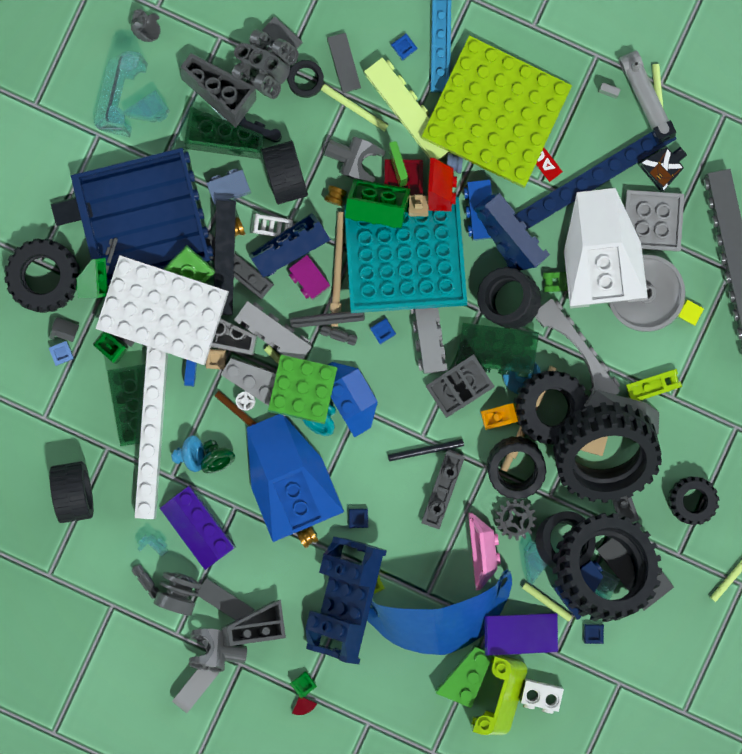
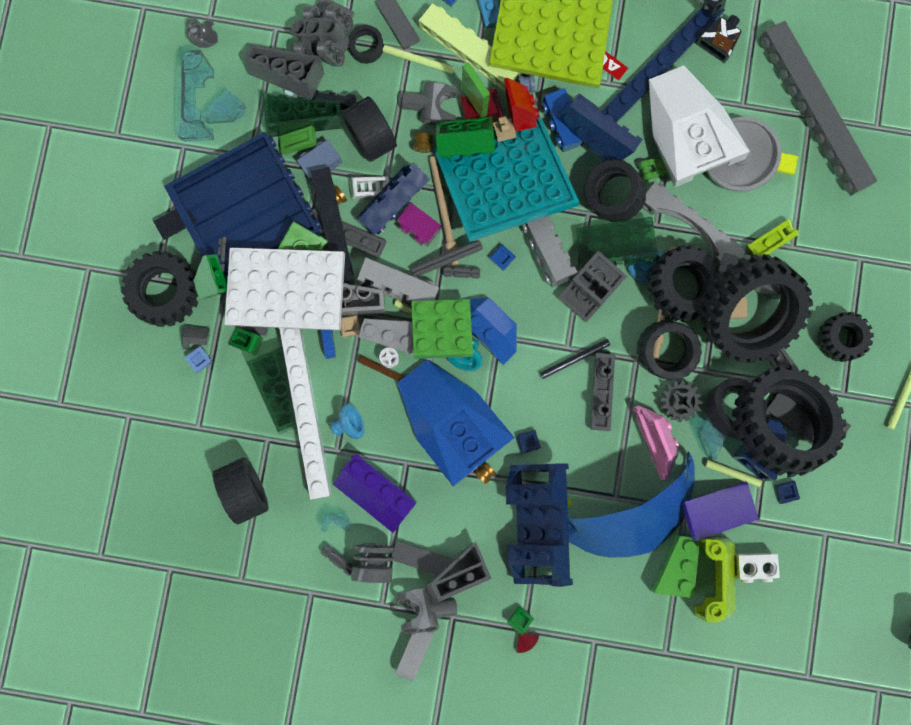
camera: 25 degrees left, 5 degrees down
dark green hair [201,440,235,474] -> none
light orange slope [481,403,518,430] -> none
light grey plate [625,190,684,252] -> none
none -> bright green tile [279,125,317,155]

